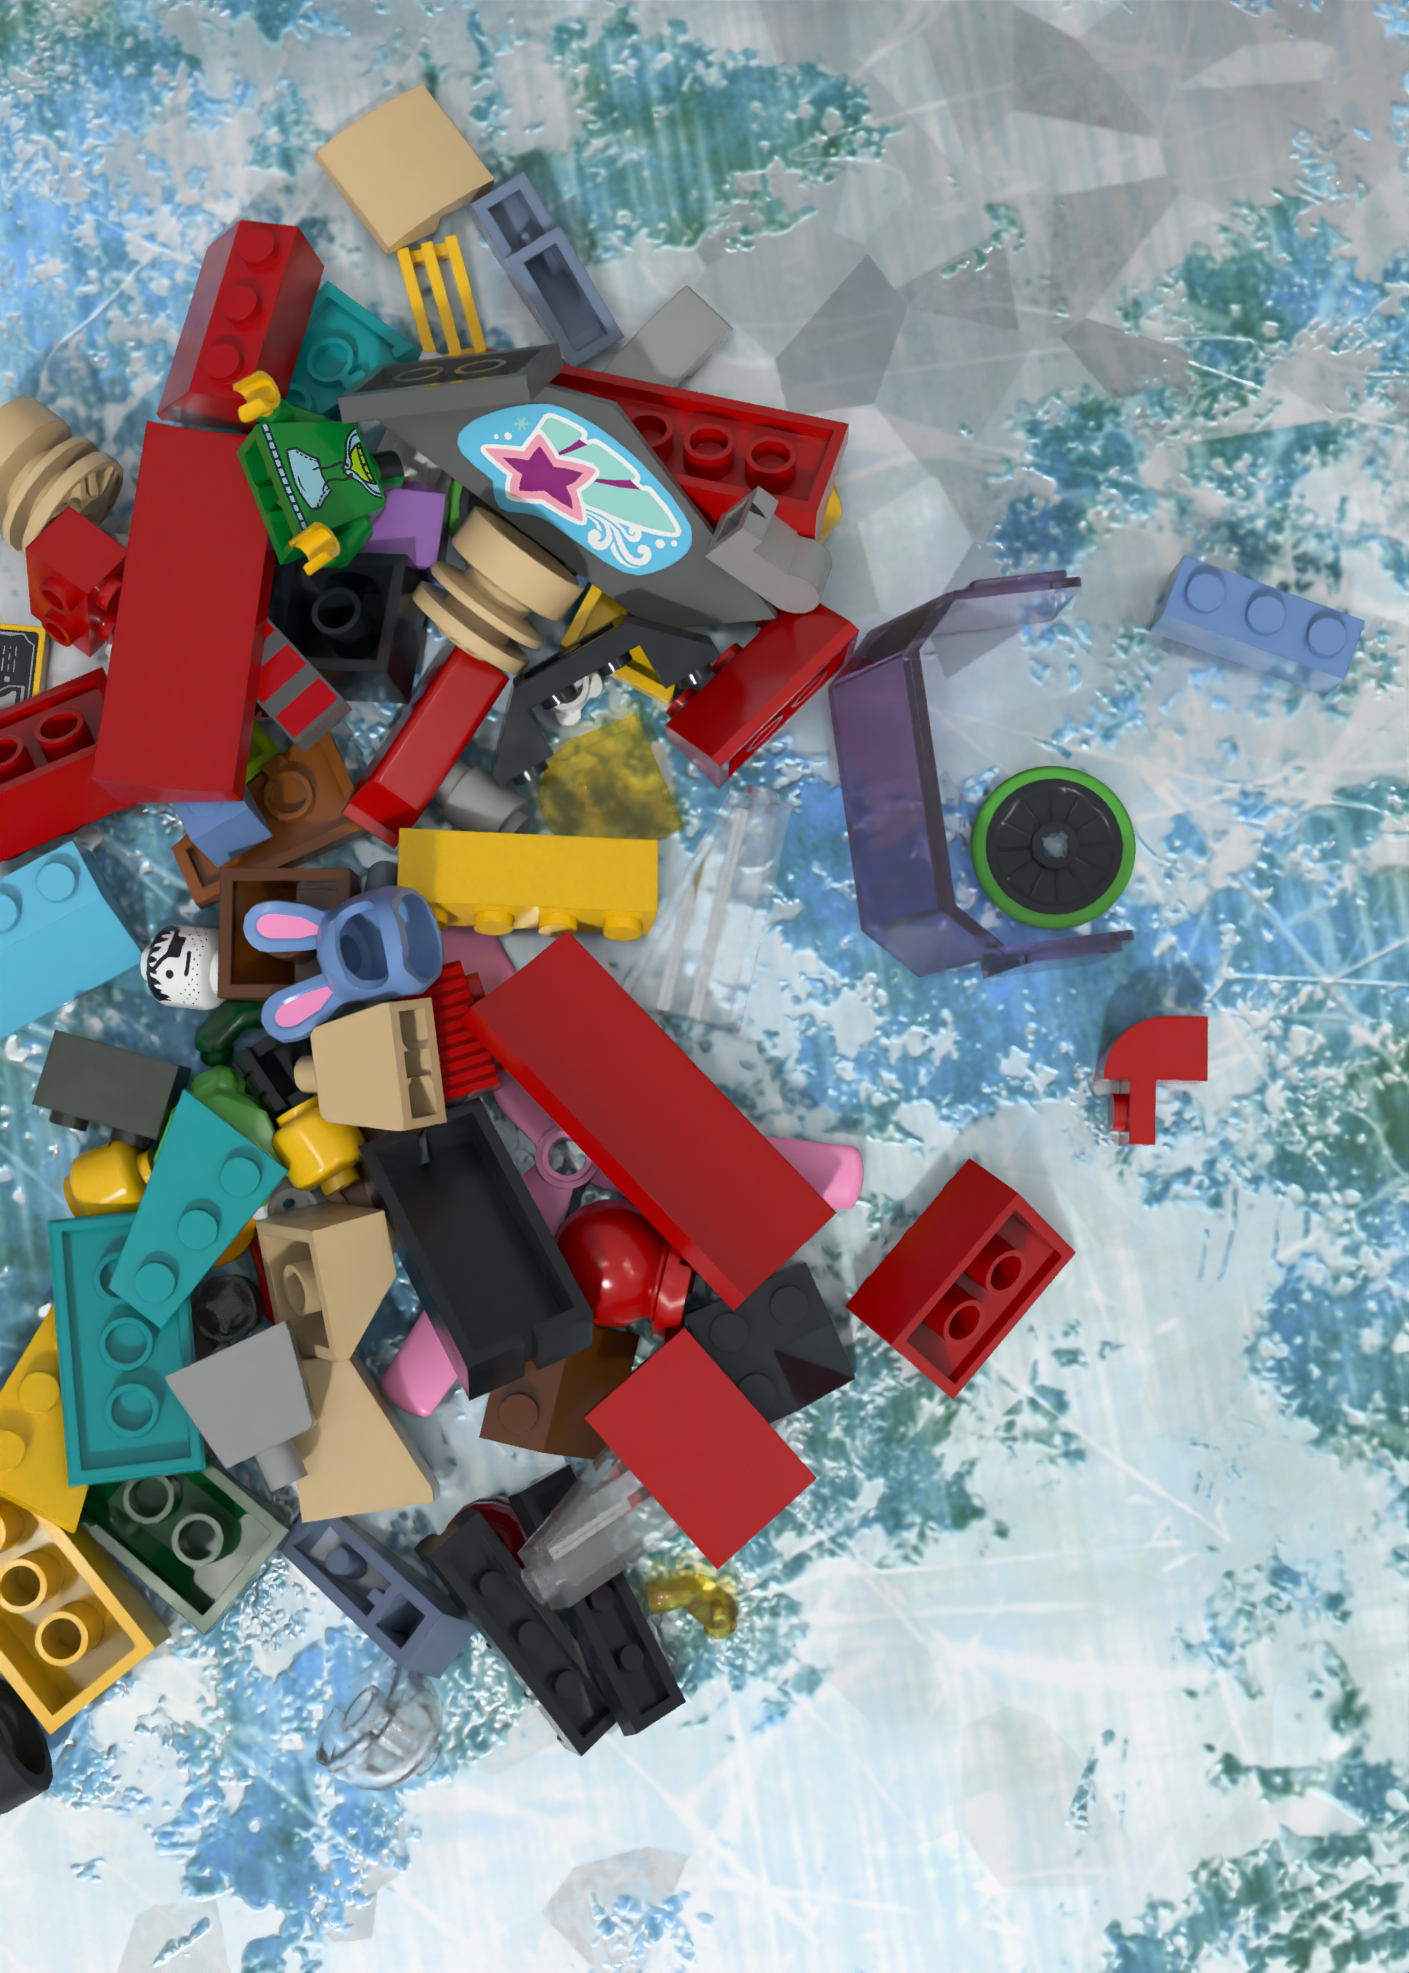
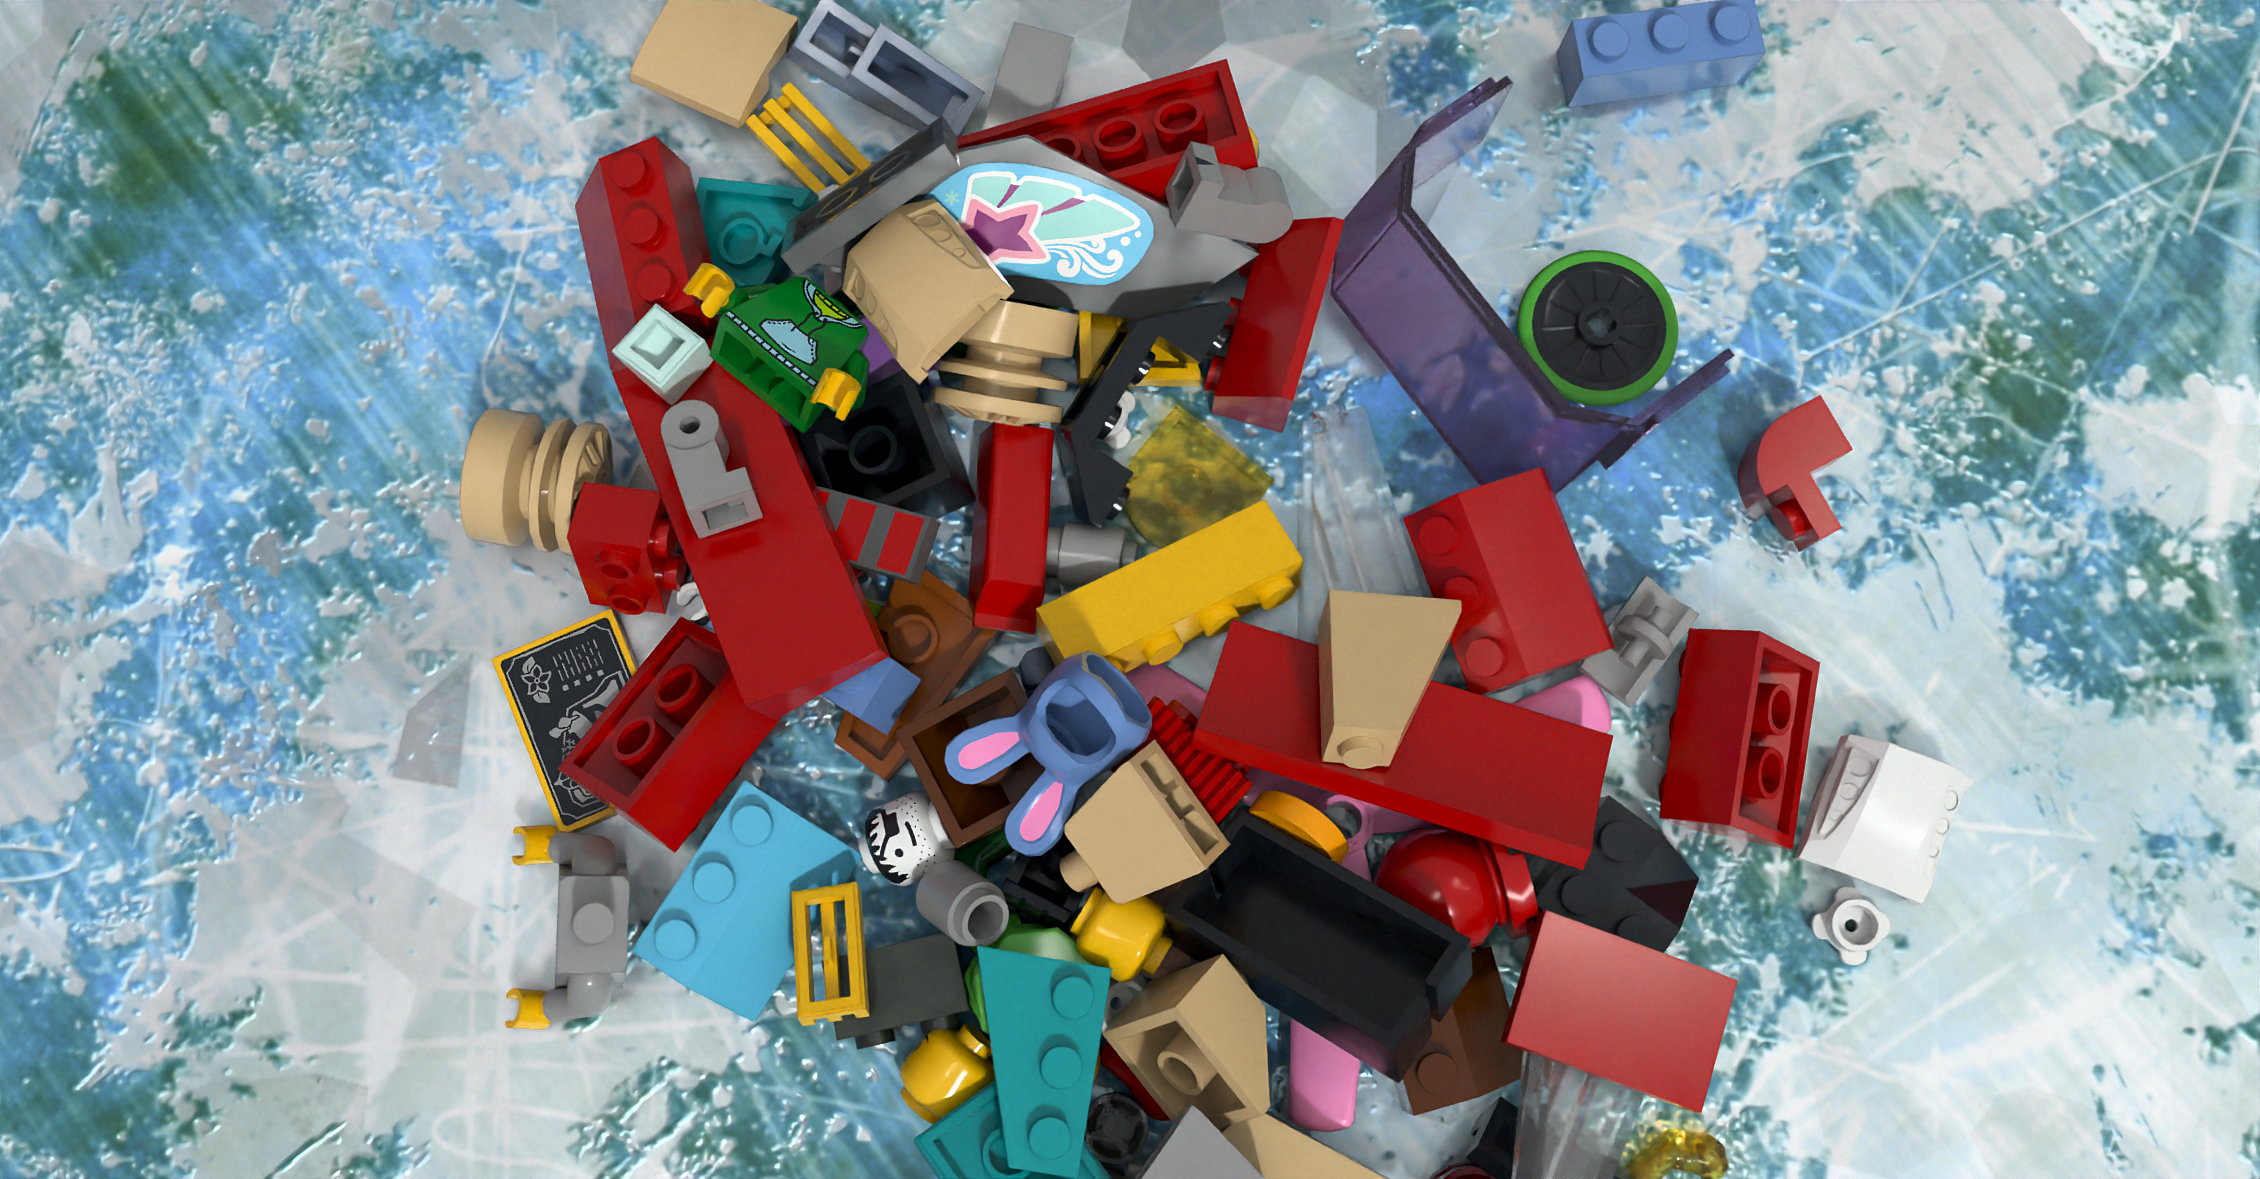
camera: 30 degrees left, 5 degrees down
none -> light aqua slope [612,304,713,405]
none -> light grey leg [661,400,763,539]
none -> yellow tile [791,882,870,1026]
none -> tan slope [842,198,1014,384]
none -> light grey brick [916,860,1009,946]
none -> light orange piece [1247,791,1349,865]
none -> tan slope [1318,589,1462,769]
none -> red slope [1403,467,1615,696]
none -> light grey hips [1576,576,1699,708]
none -> white slope [1794,734,1973,904]
none -> white plate [1810,886,1890,965]

